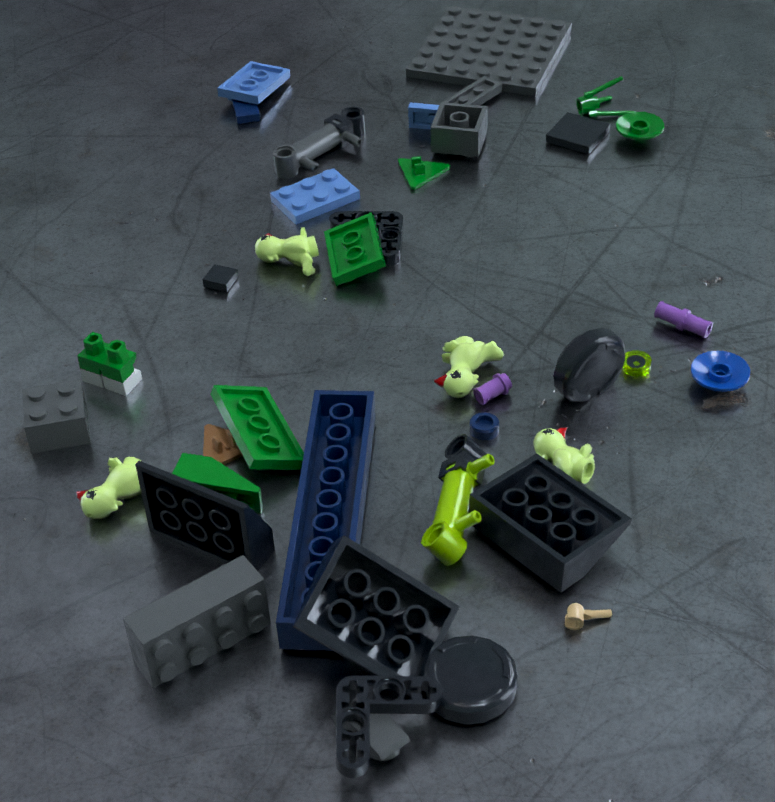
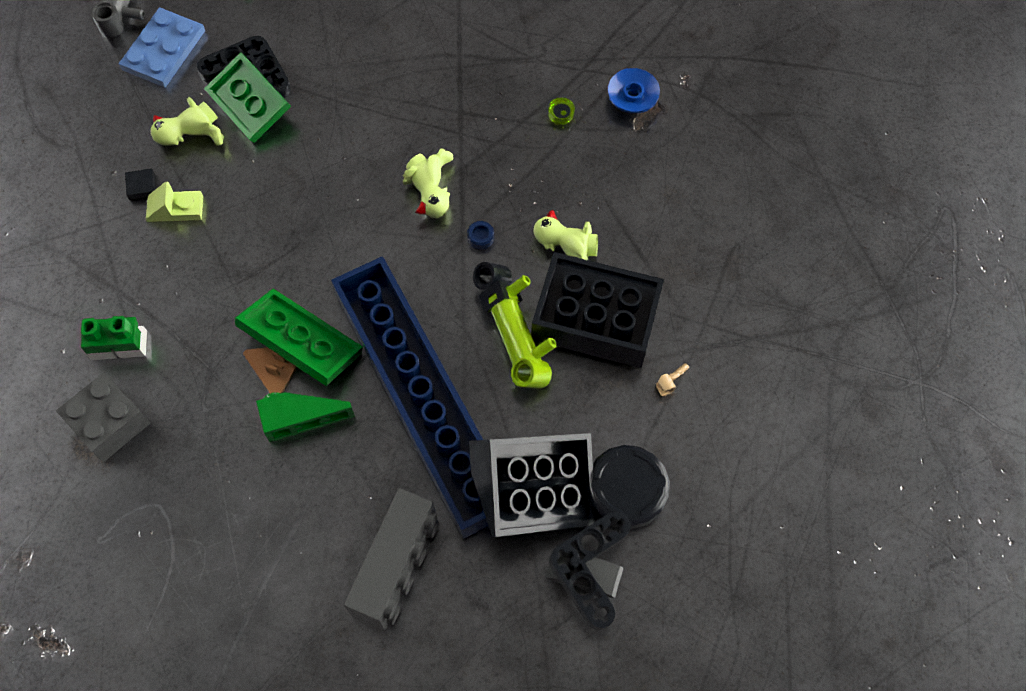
camera: 35 degrees left, 25 degrees up
yellowish green animal [76,457,141,519] -> none
black slope [135,460,275,571] -> none
medium lavender pin [473,373,512,405] -> none
black piece [553,327,625,402] -> none
medium lavender pin [654,301,713,338] -> none
none -> yellowish green slope [146,182,203,222]

